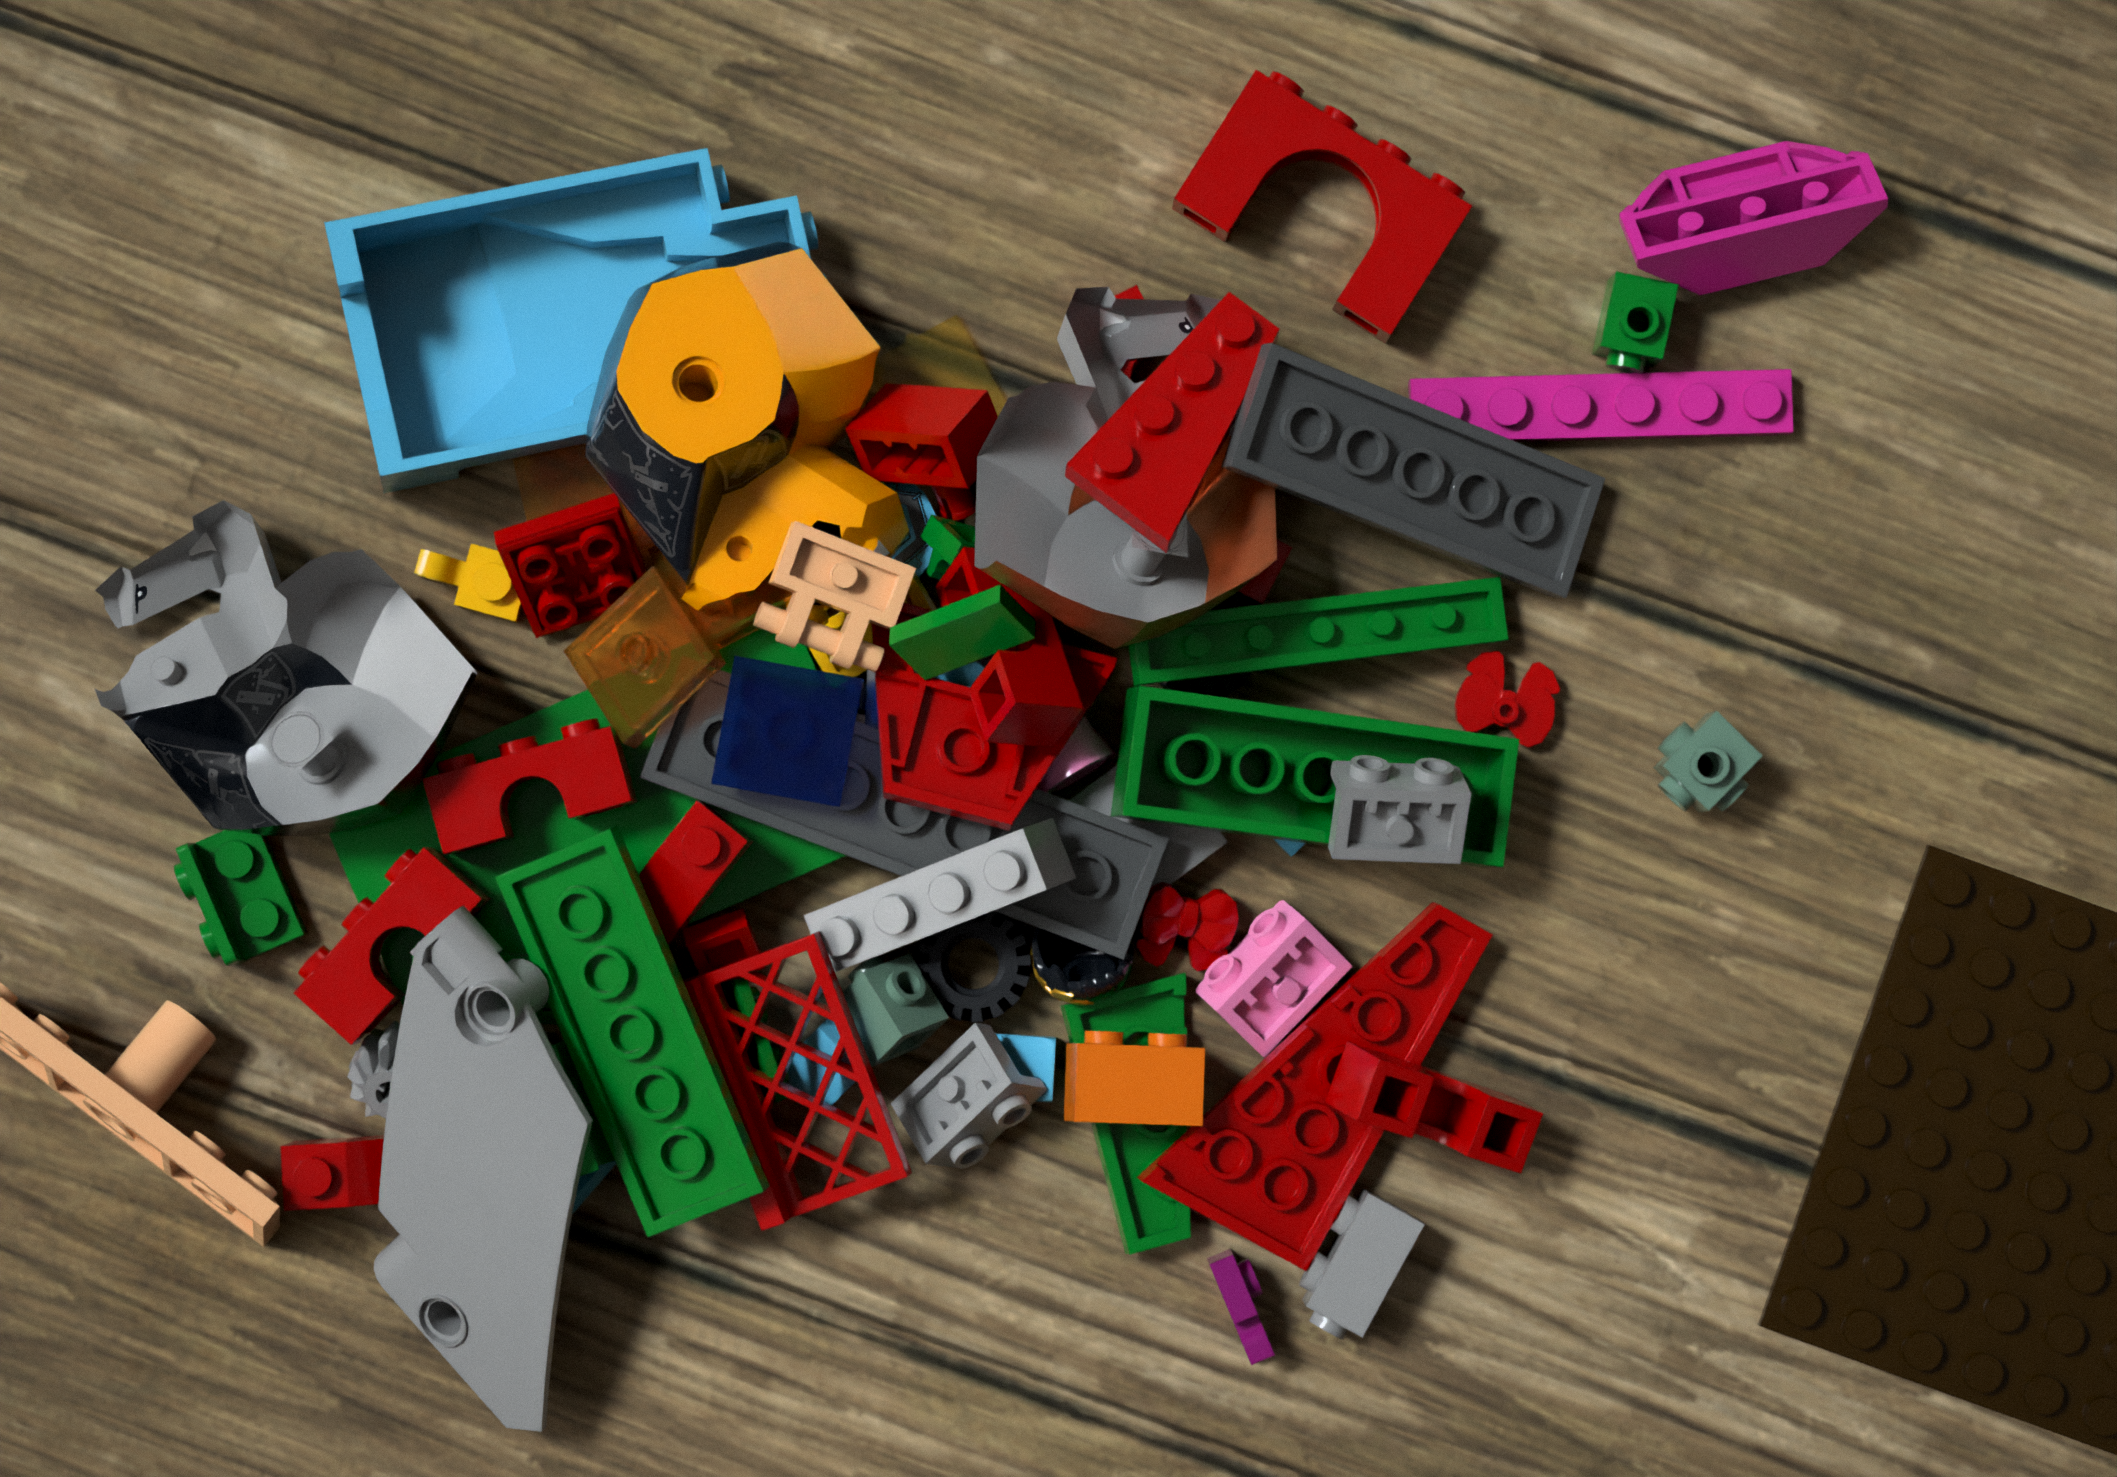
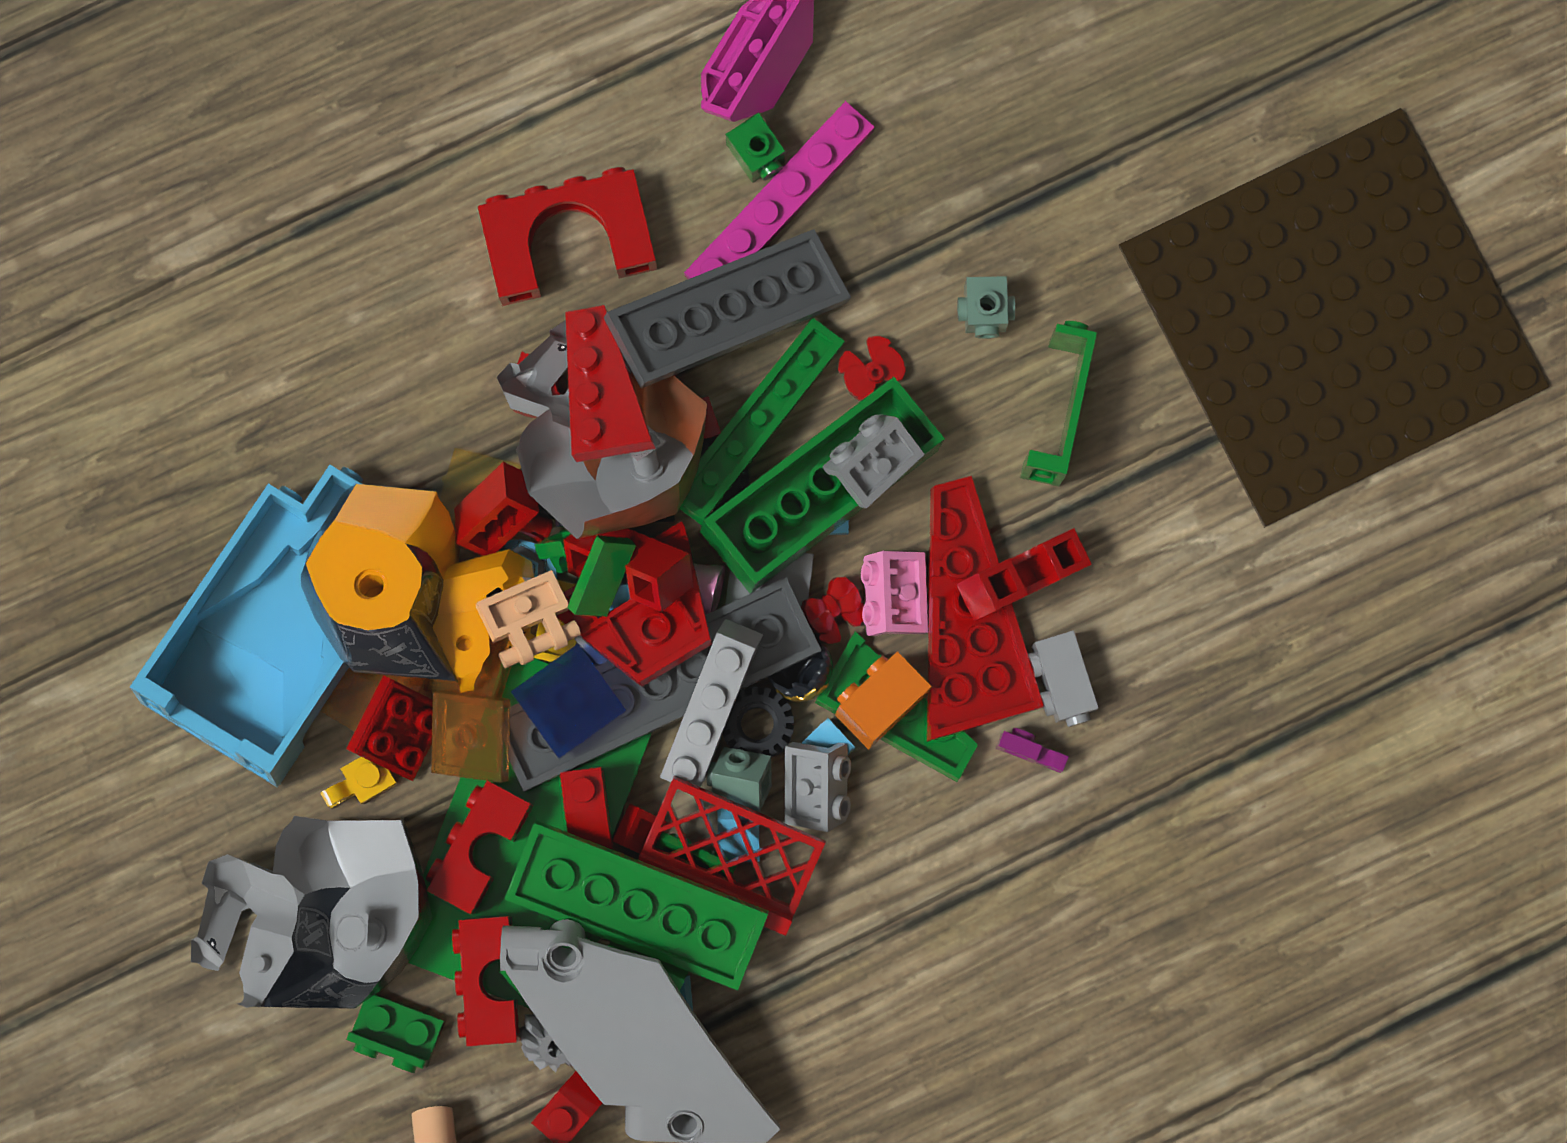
camera: 45 degrees left, 5 degrees down
none -> green panel [1020,321,1097,487]

